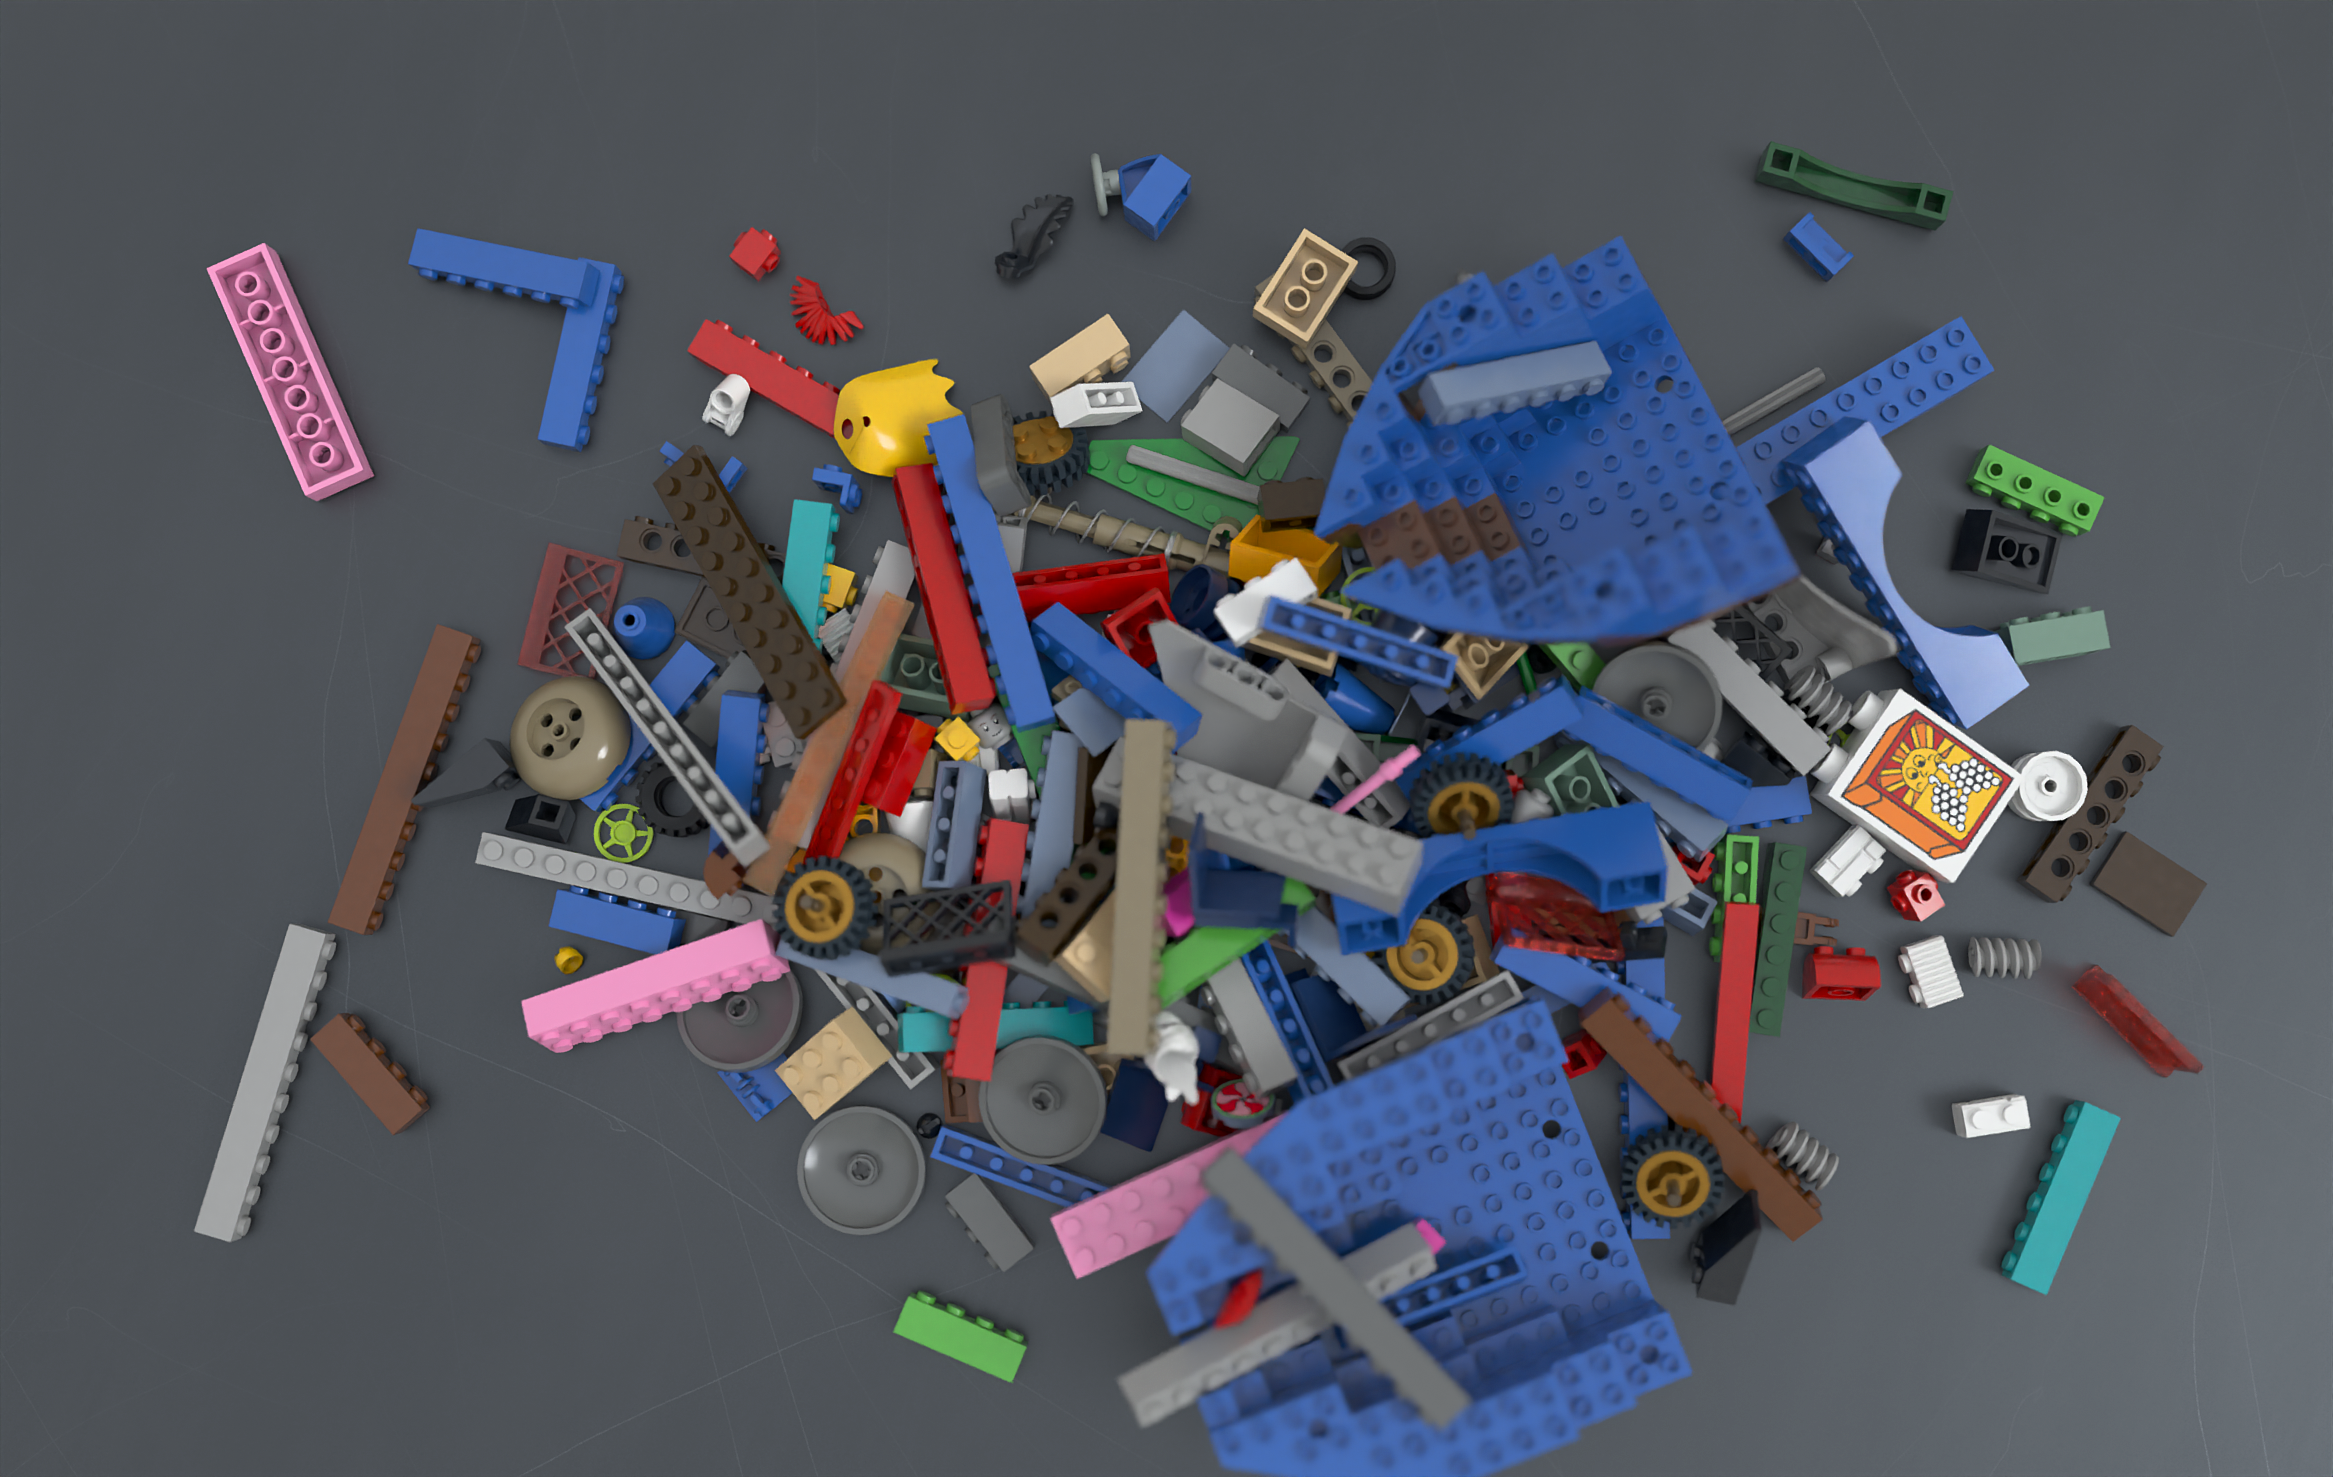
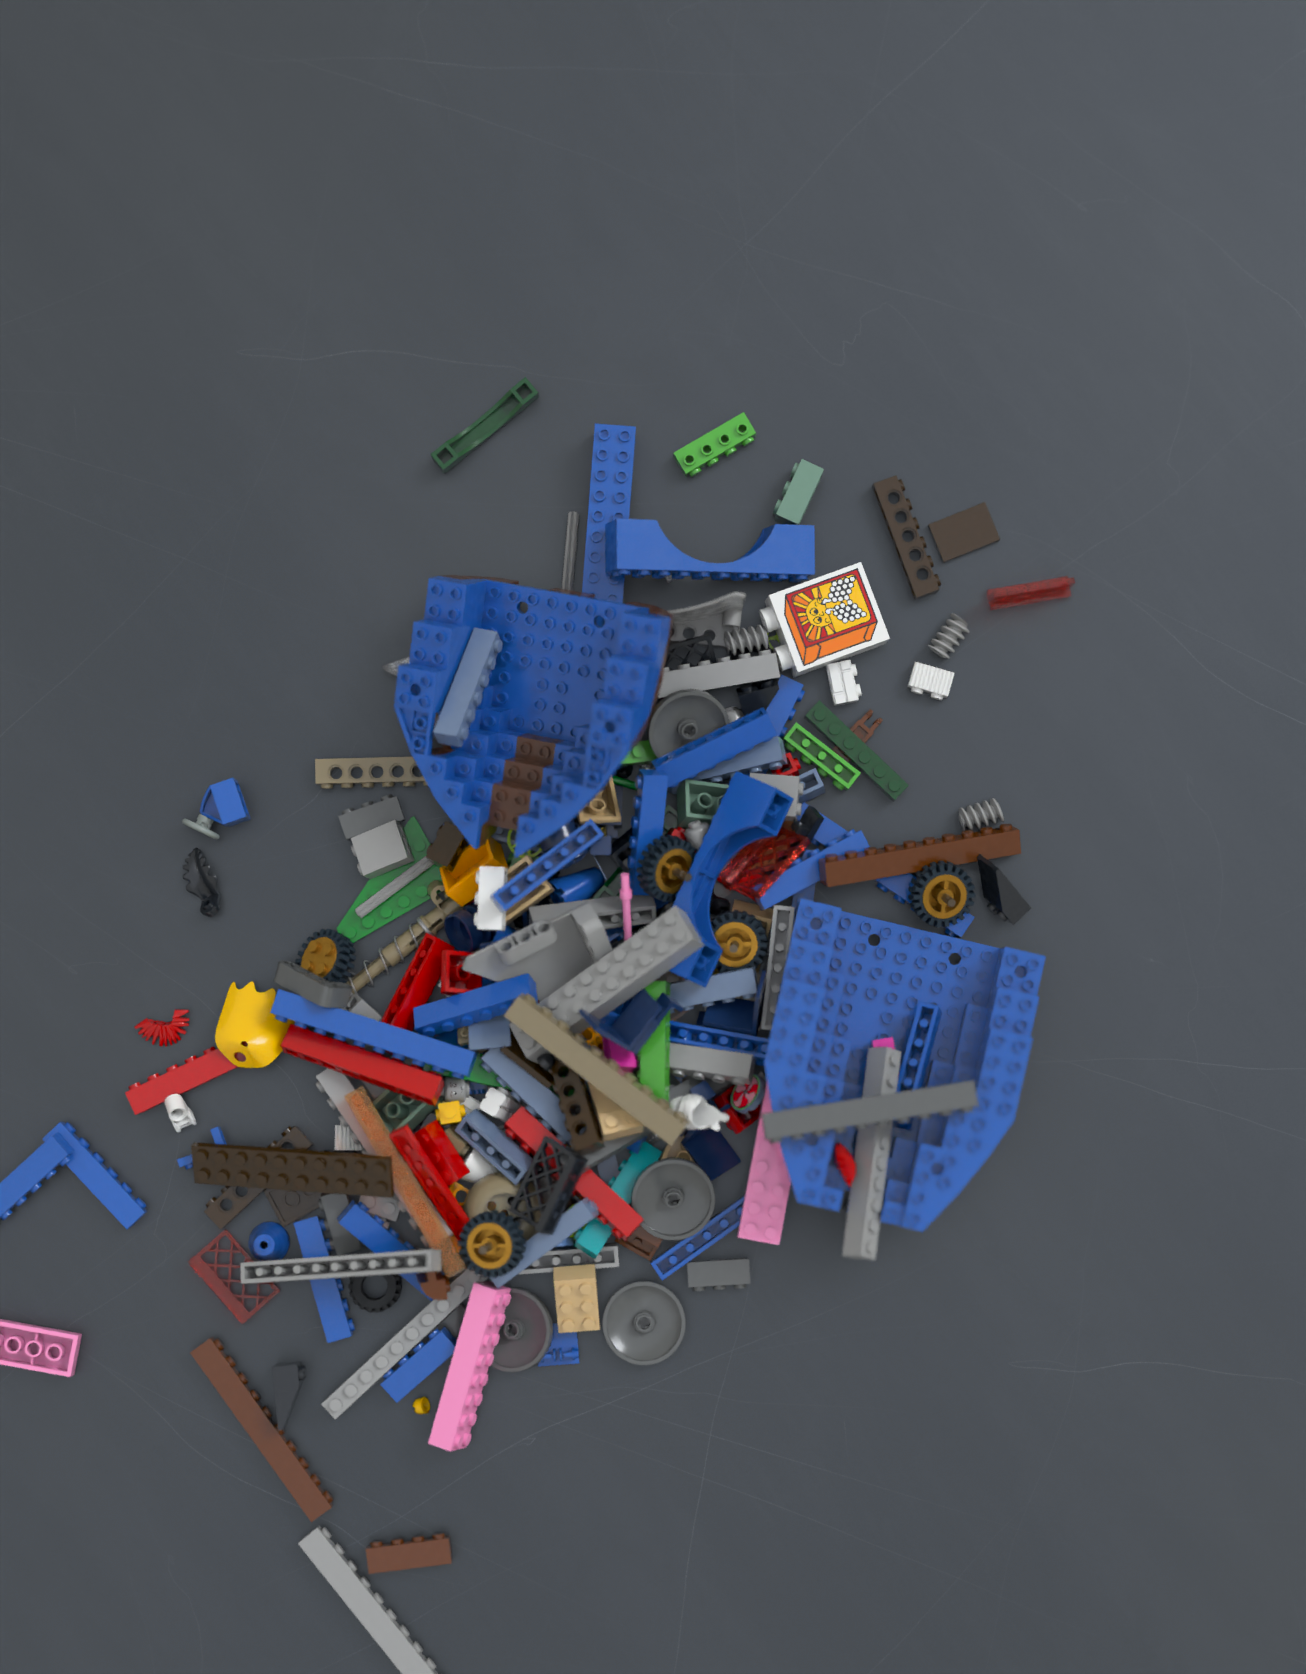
camera: 65 degrees left, 0 degrees up
black slope [505,794,576,844] -> none
dark tan brick [509,676,631,800] -> none
lime wheel [594,804,654,863] -> none
brick [729,227,781,282] -> none
teal brick [782,499,840,653] -> none
blue bracket [812,464,863,514] -> none
yellow brick [822,563,859,614] -> none
bright green brick [894,1290,1029,1383] -> none
black hinge [917,1113,943,1139] -> none
tan brick [1029,314,1131,408] -> none
white brick [1050,382,1143,428] -> none
sand blue piece [1121,309,1230,423] -> none
tan brick [1253,228,1358,349] -> none
black tyre [1342,237,1396,300] -> none
red brick [1561,1029,1607,1079] -> none
red tile [1710,901,1759,1124] -> none
blue hinge [1783,212,1854,282] -> none
red brick [1802,946,1881,1001] -> none
red brick [1887,869,1945,922] -> none
black slope [1952,509,2063,594] -> none
white brick [1952,1094,2030,1138] -> none
teal brick [2002,1100,2121,1295] -> none
white wheel [2008,751,2088,822] -> none

